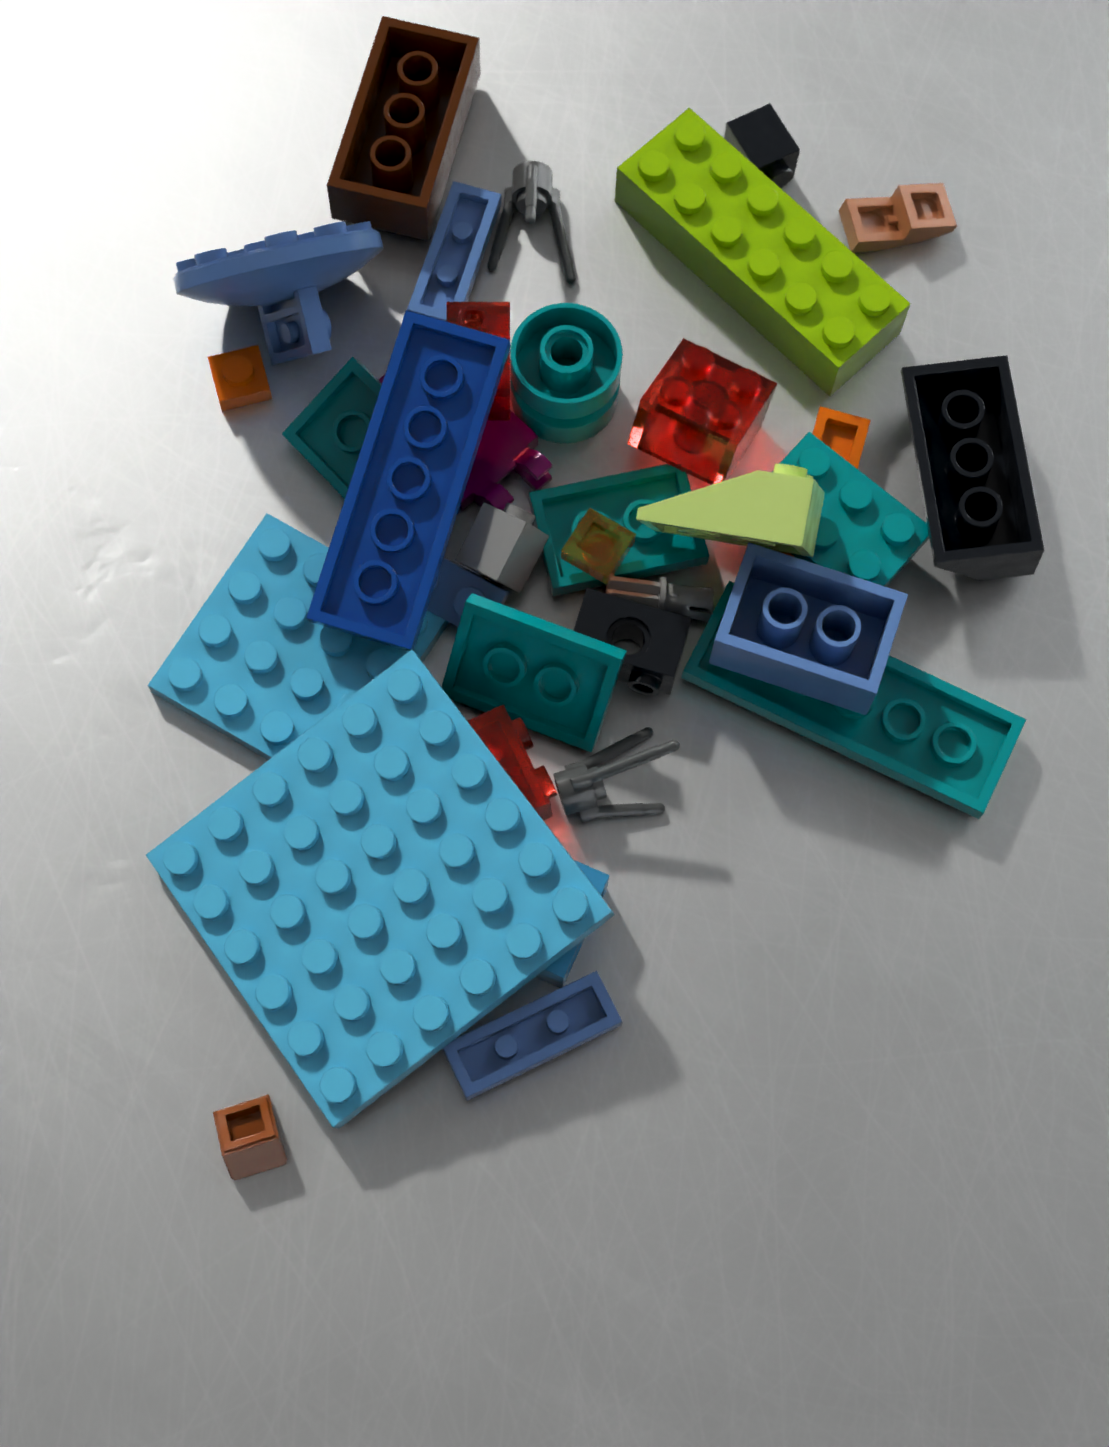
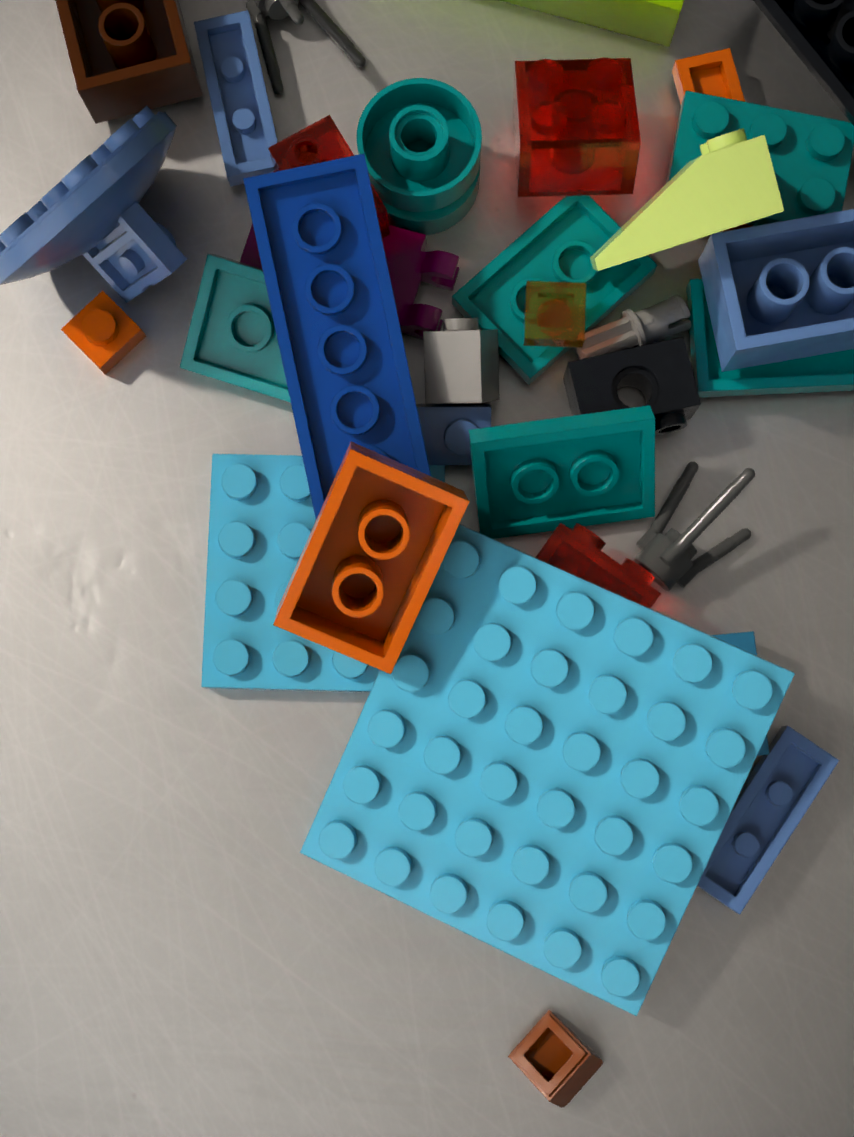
camera: 20 degrees left, 10 degrees up
none -> orange brick [273,441,470,674]

